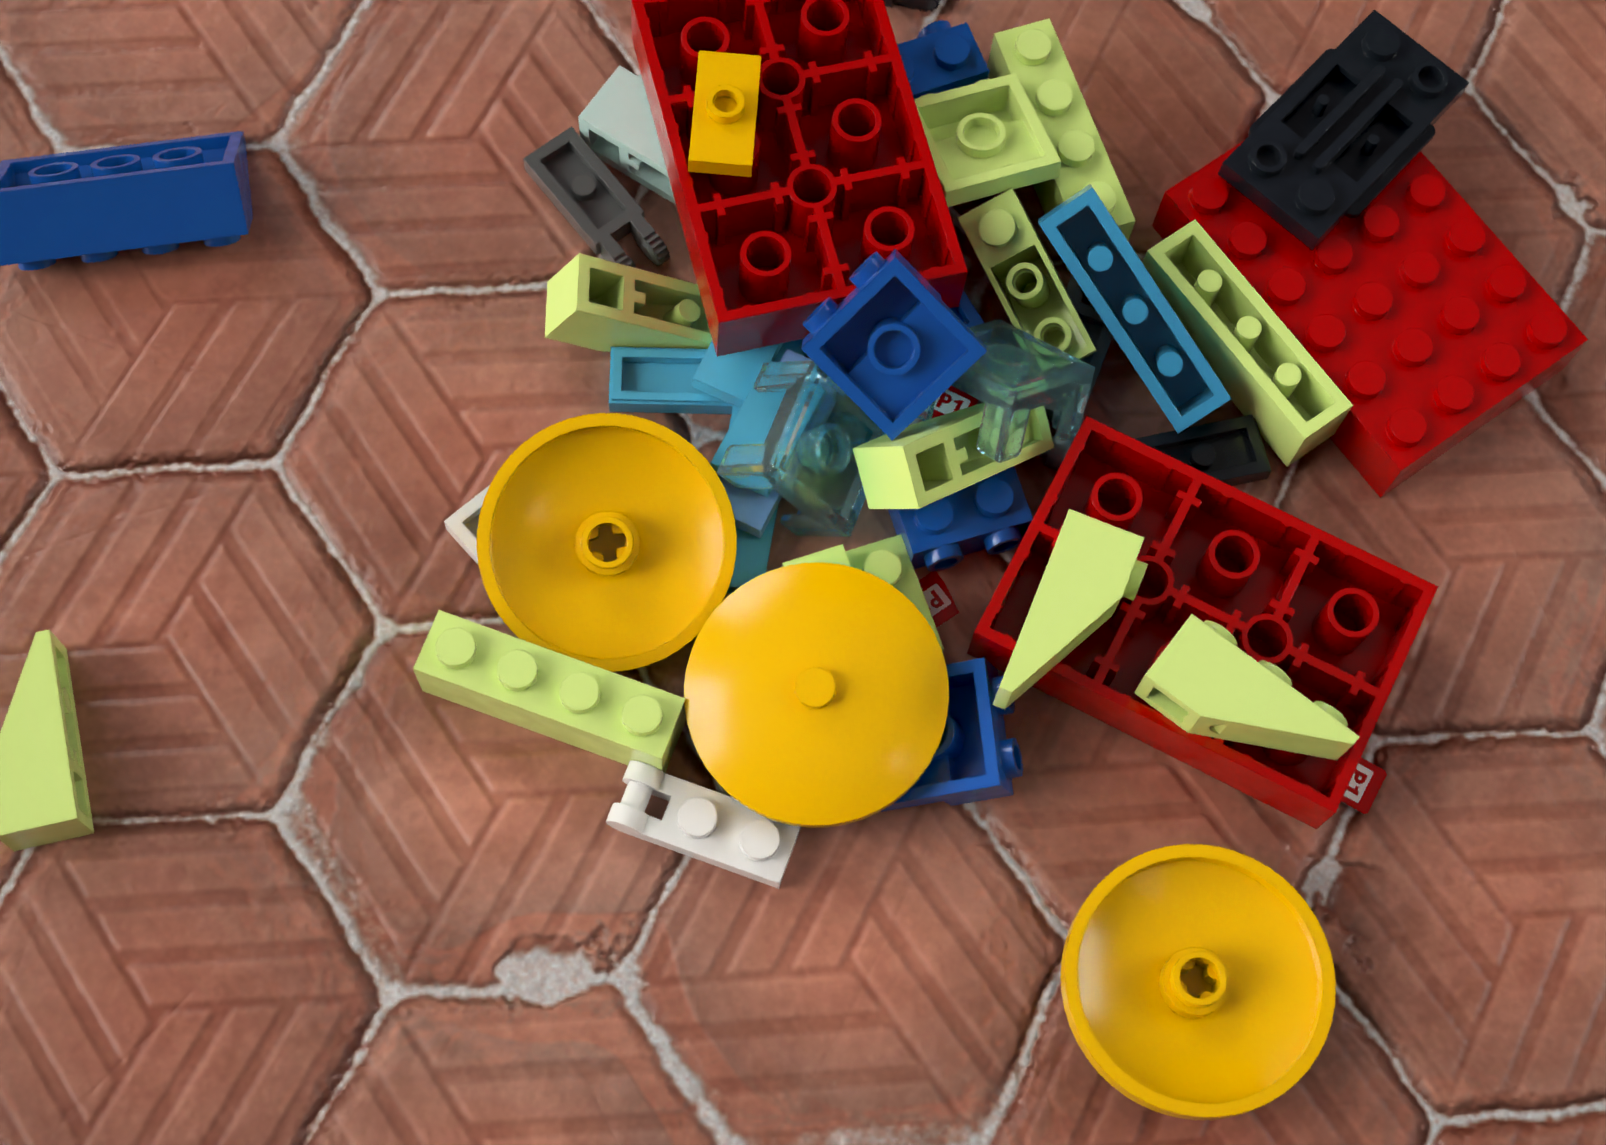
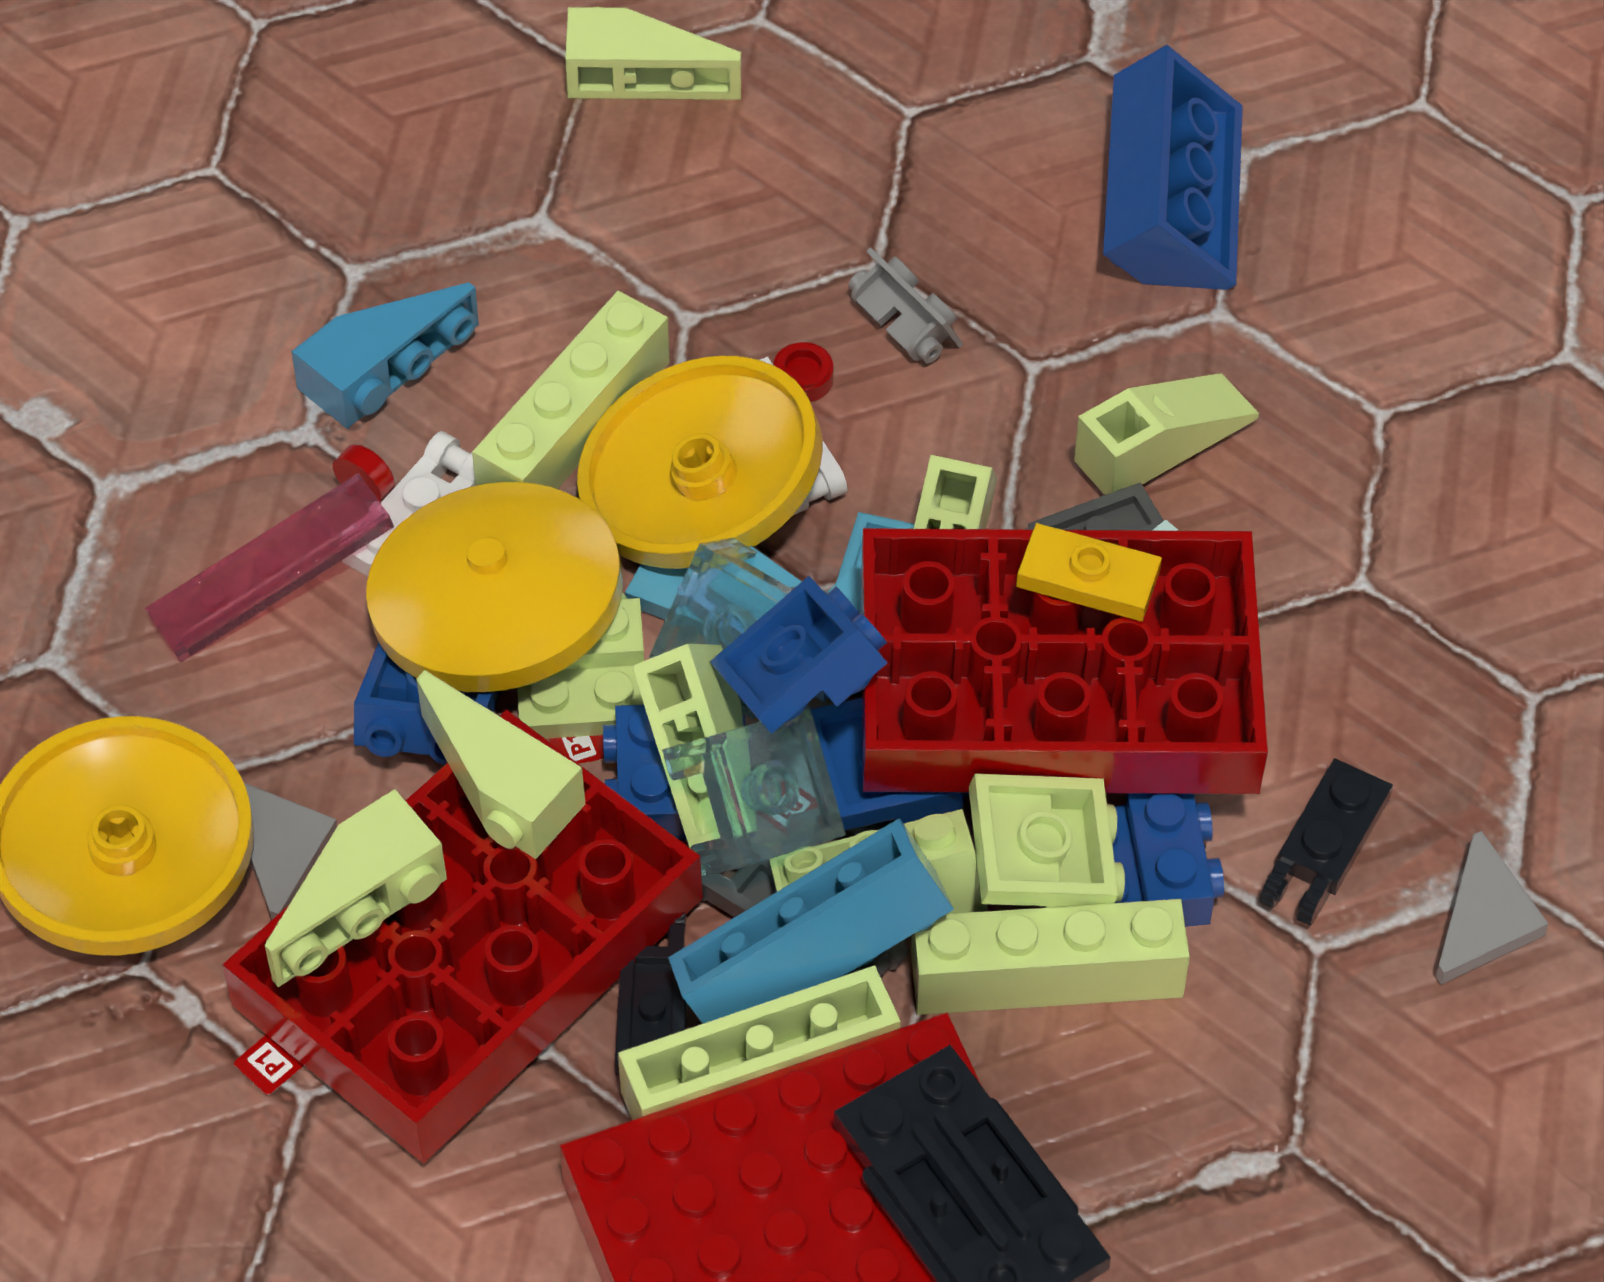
camera: 110 degrees right, 15 degrees down
none -> clear pink tile [145,474,394,663]
none -> light grey tile [244,783,337,920]
none -> dark azure slope [291,282,479,429]
none -> red tile [332,444,395,506]
none -> red tile [773,342,834,402]
none -> light grey hinge [848,247,964,363]
none -> yellowish green slope [1074,373,1259,495]

